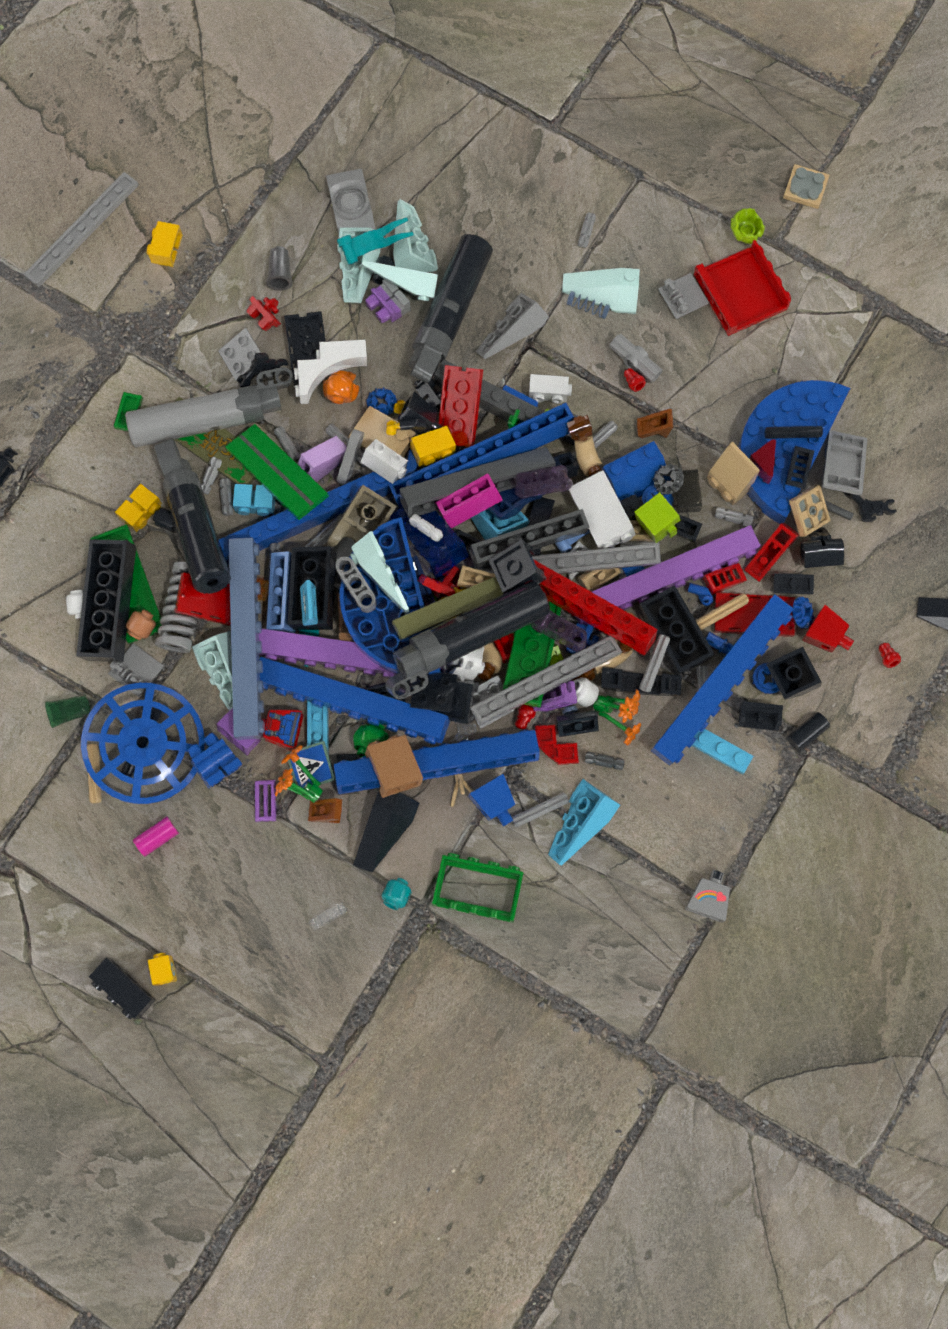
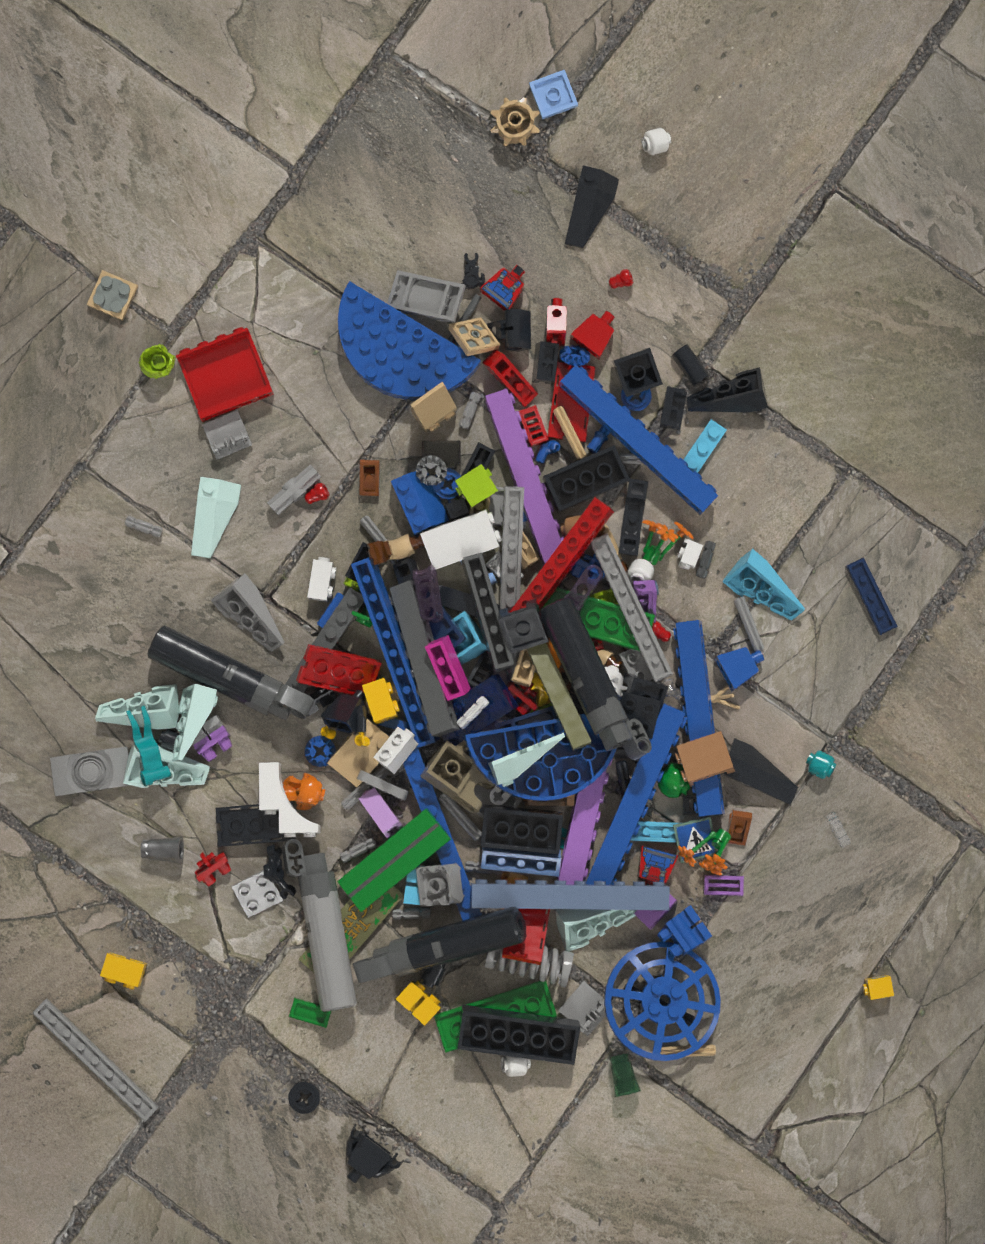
camera: 90 degrees left, 10 degrees up
black brick [89,957,156,1020] -> none
nougat head [126,609,156,640] -> none
dark pink brick [133,816,179,857] -> none
light grey axle [200,457,222,495] -> none
medium azure slope [300,580,318,626] -> none
light grey beam [336,557,377,613] -> none
red tile [418,574,455,596] -> none
green window [432,853,524,923] -> none
red tile [535,724,579,765] -> none
black brick [556,710,599,737] -> none
sand blue piece [567,291,610,319] -> none
light grey axle [639,634,670,692] -> none
light grey torso [685,870,730,923] -> none
dark red slope [749,439,776,483] -> none
black axle [764,426,823,439] -> none
black slope [785,446,815,489] -> none
none -> black gear [288,1082,320,1114]
none -> light grey slope [416,863,465,906]
none -> torso [480,265,525,311]
none -> torso [546,298,567,347]
none -> white brick [678,538,703,570]
none -> black wedge [687,367,768,412]
none -> dark blue tile [845,557,898,635]

